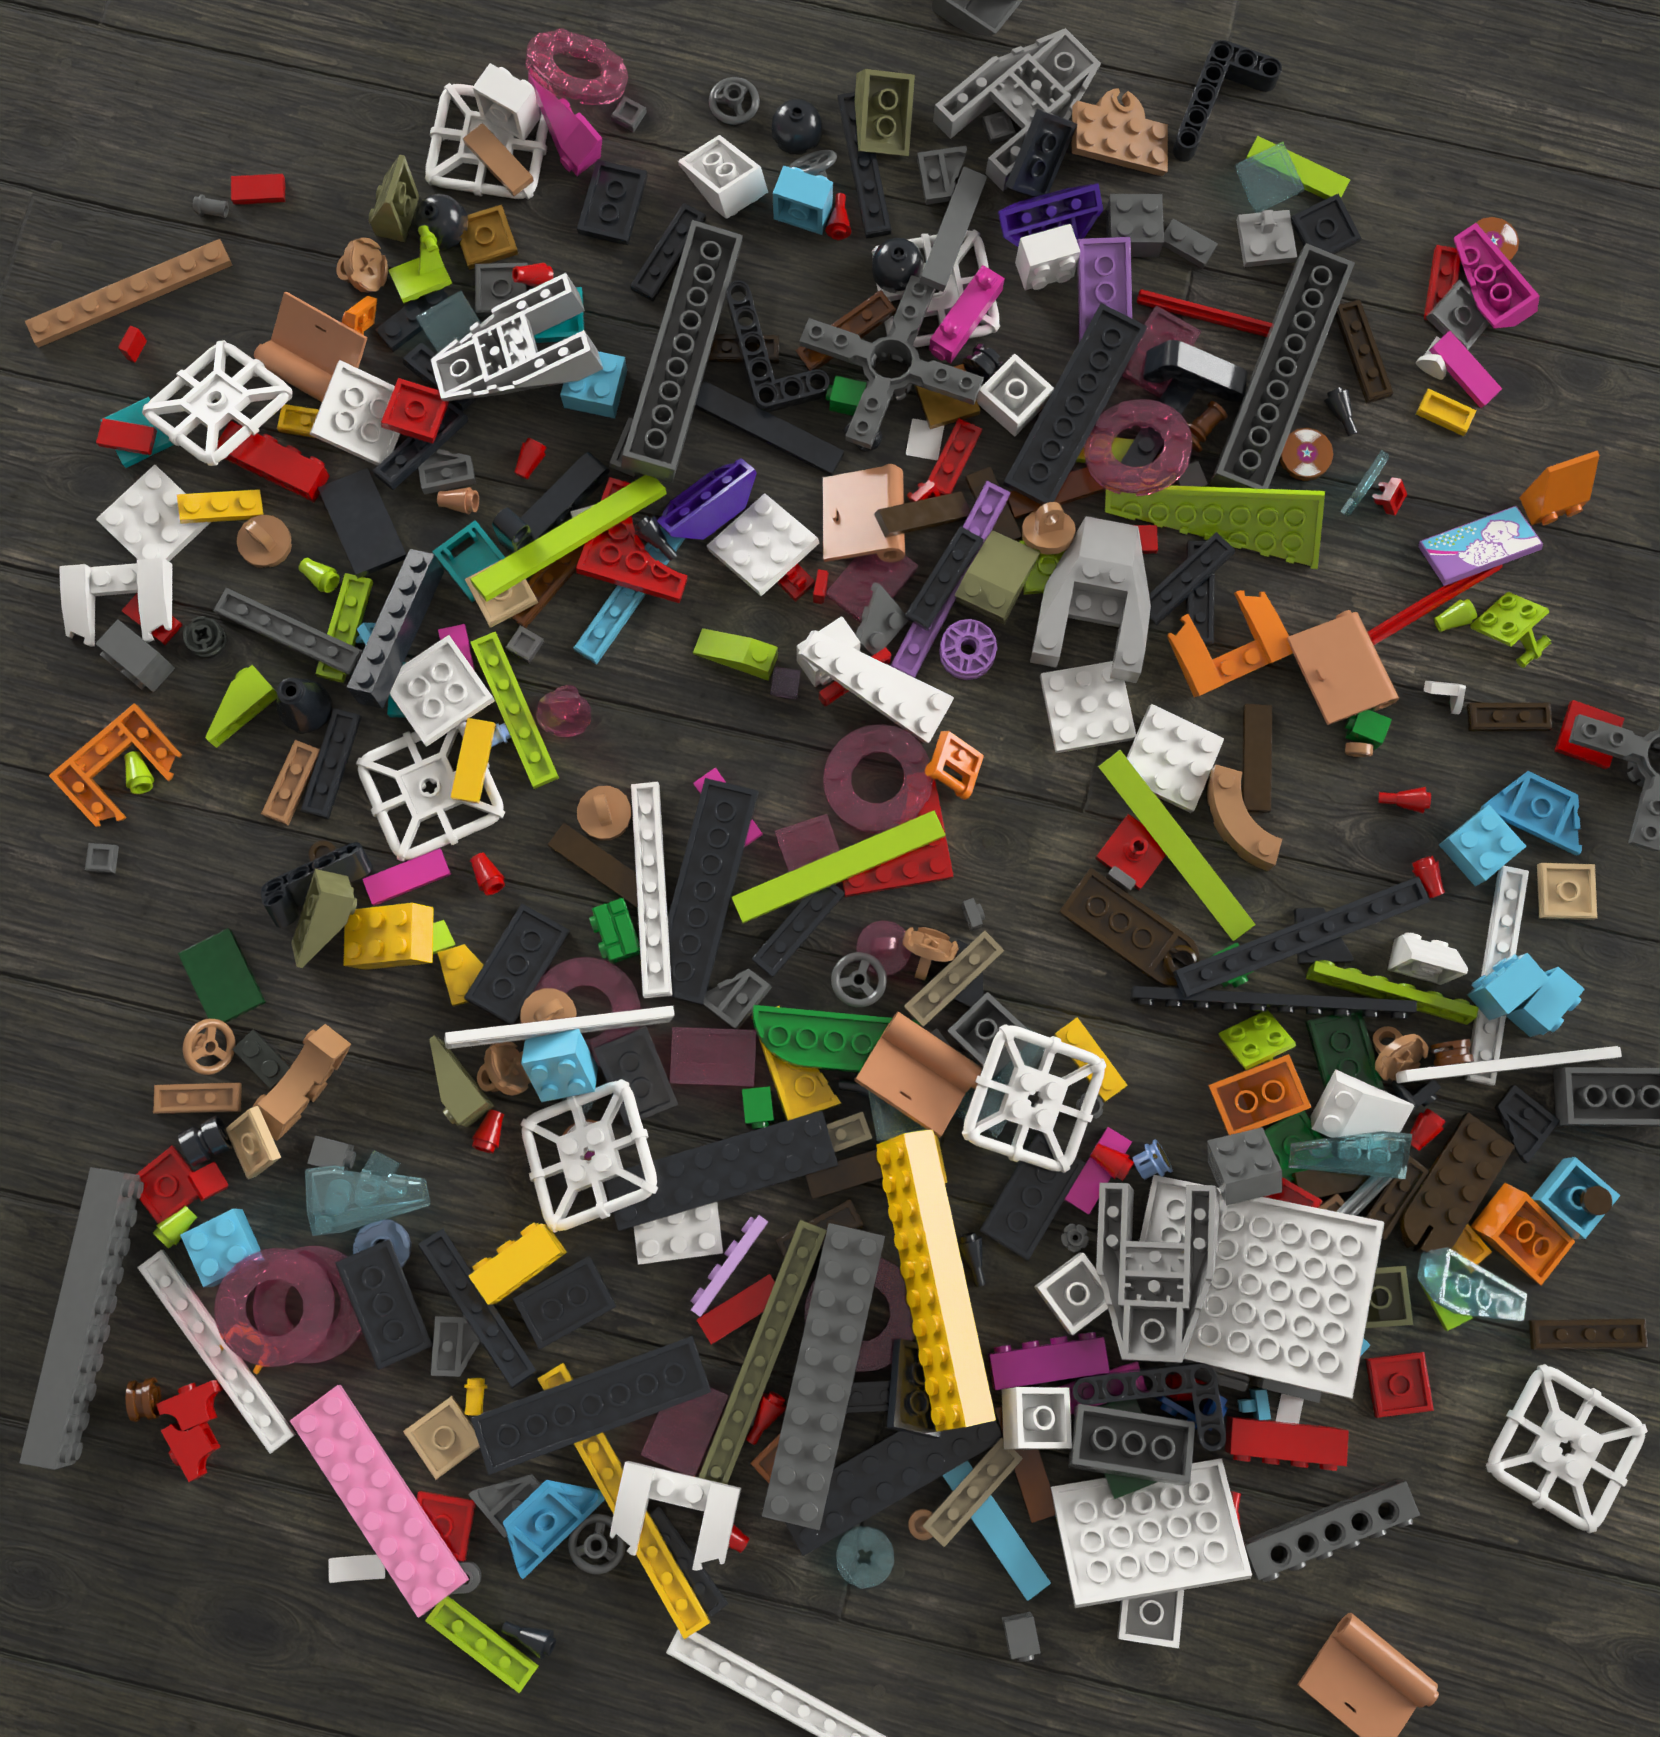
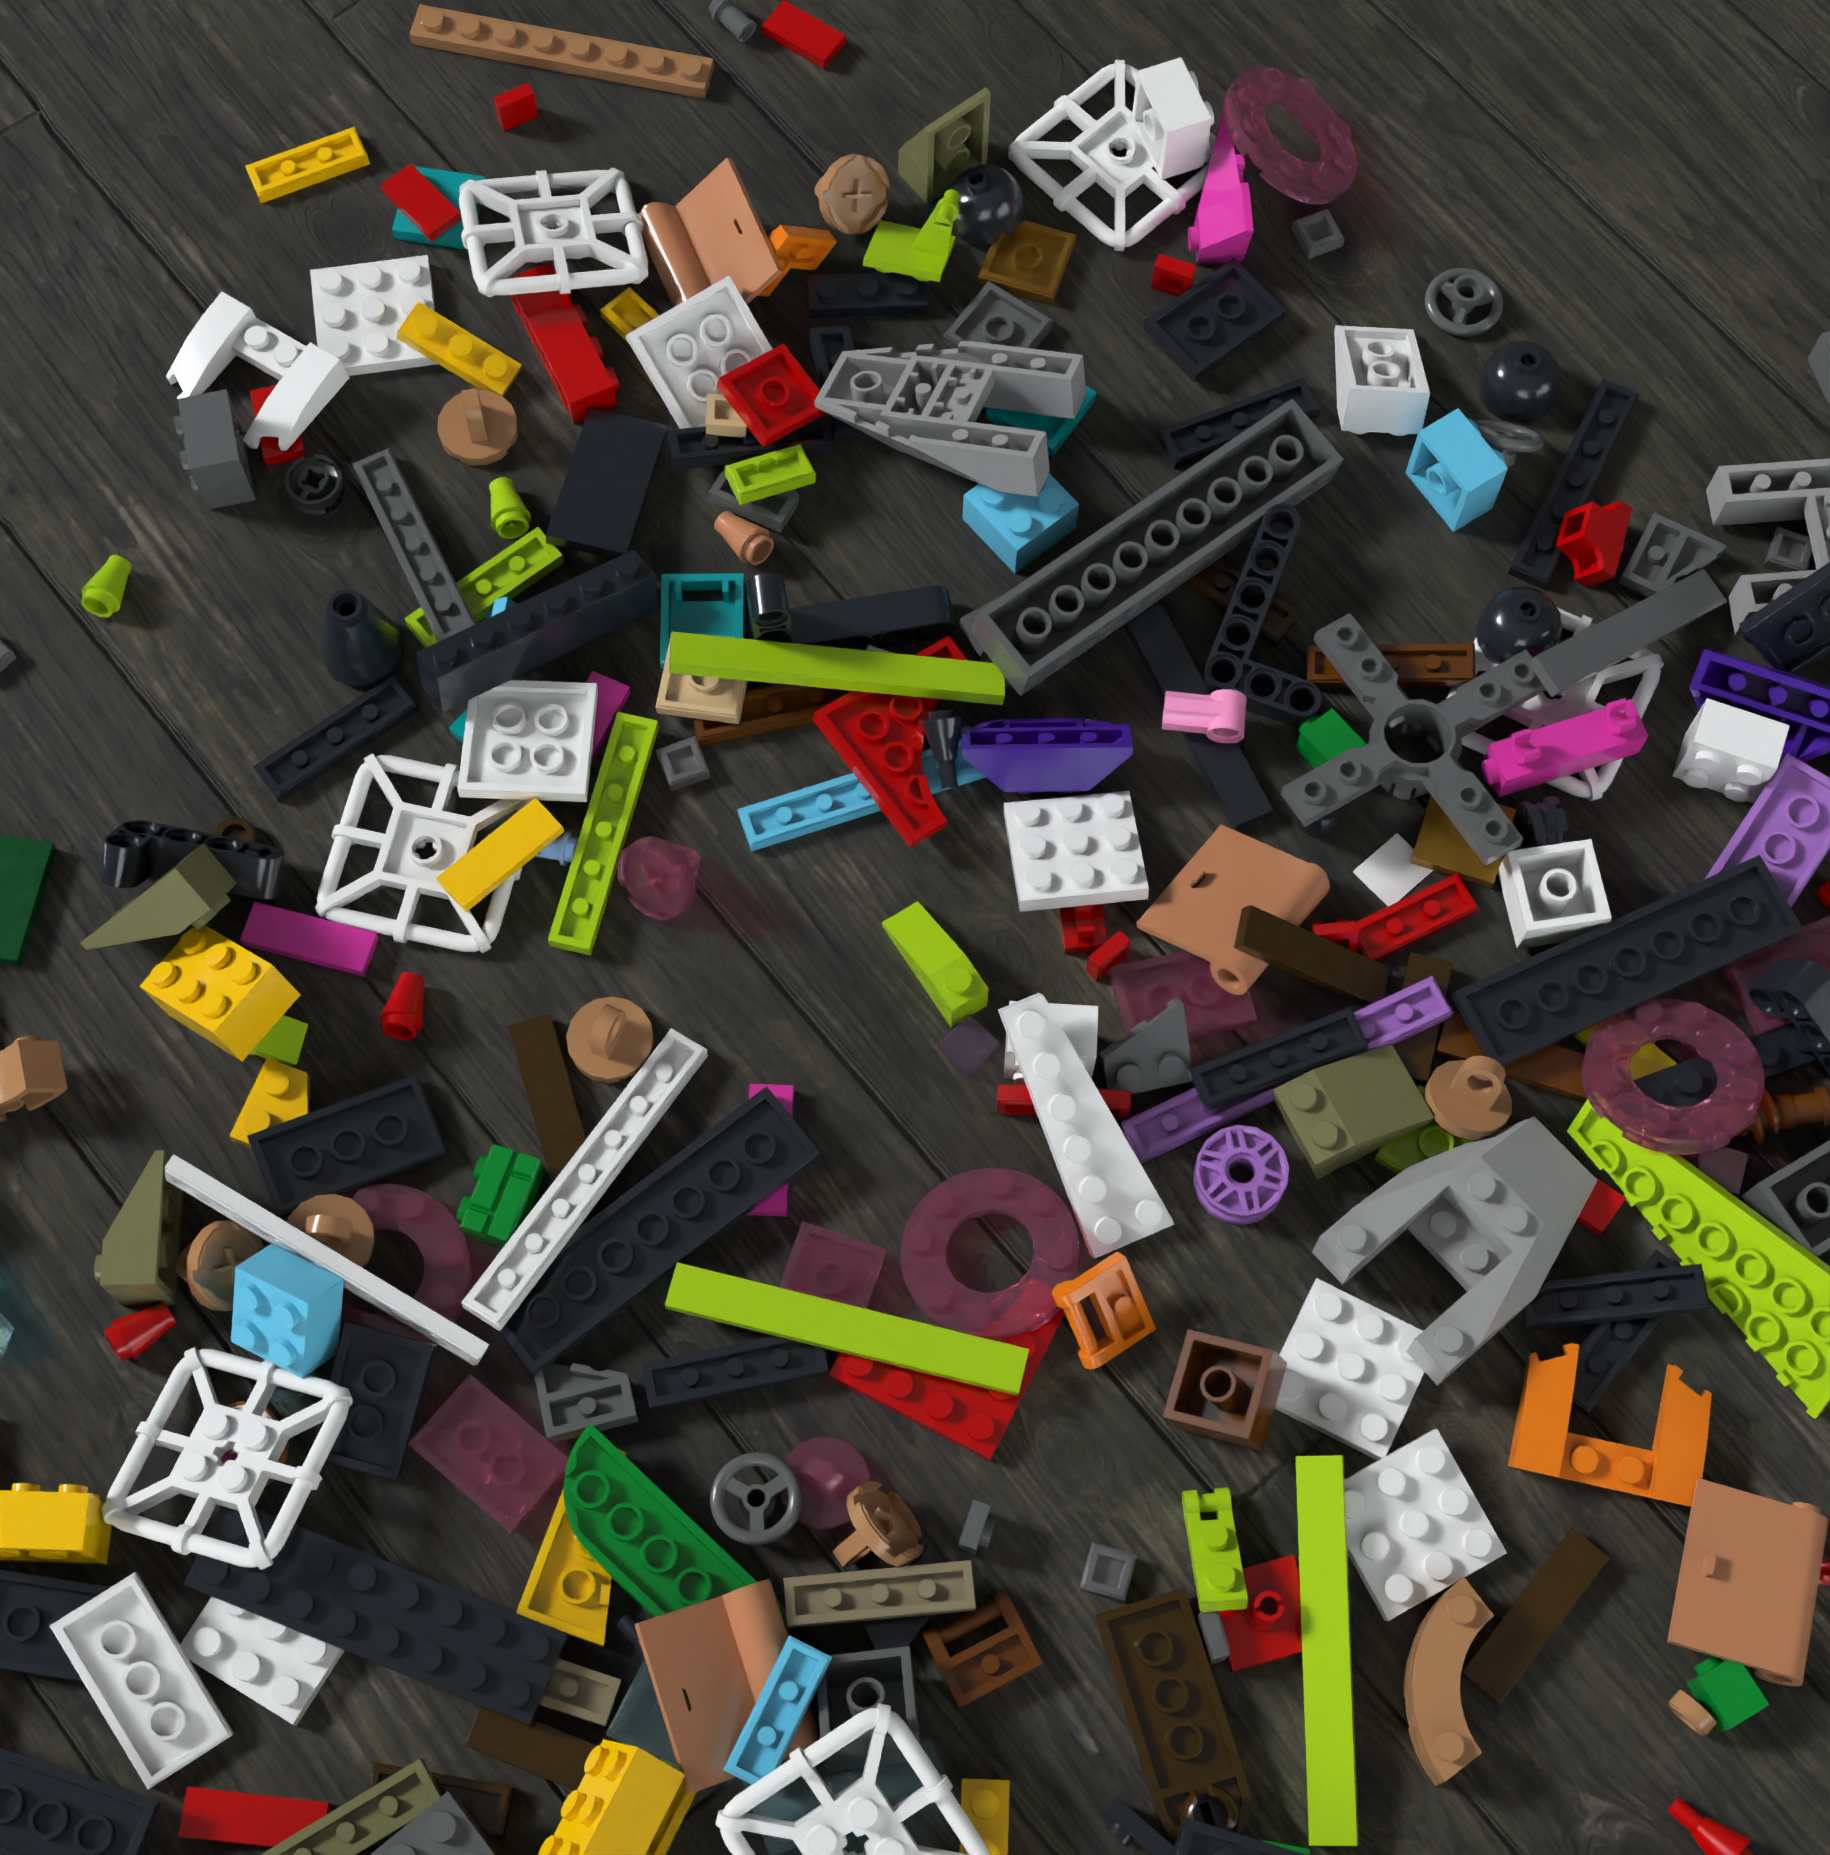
camera: 40 degrees right, 10 degrees down
orange wedge [49,703,182,827] -> none
lime slope [205,665,277,748] -> none
medium nougat tile [261,740,320,826] -> none
clear light blue tile [416,291,481,353] -> none
medium nougat tile [463,123,534,196] -> none
red cone [512,263,553,287] -> none
red cone [514,438,547,480] -> none
lavender plate [690,1215,768,1317] -> none
green brick [742,1086,774,1129] -> none
red cone [826,193,851,240] -> none
olive slope [855,69,915,157] -> none
none -> white tile [50,1572,234,1790]
none -> yellow tile [245,127,370,203]
none -> tan tile [705,393,747,437]
none -> medium azure tile [723,1635,832,1785]
none -> lime plate [725,444,816,505]
none -> reddish brown plate [921,1589,1043,1709]
none -> flat silver tile [1079,1542,1137,1603]
none -> red tile [1151,254,1196,297]
none -> bright pink piece [1162,689,1247,743]
none -> reddish brown brick [1162,1329,1287,1451]
none -> lime plate [1182,1487,1248,1613]
none -> red brick [1555,500,1632,588]

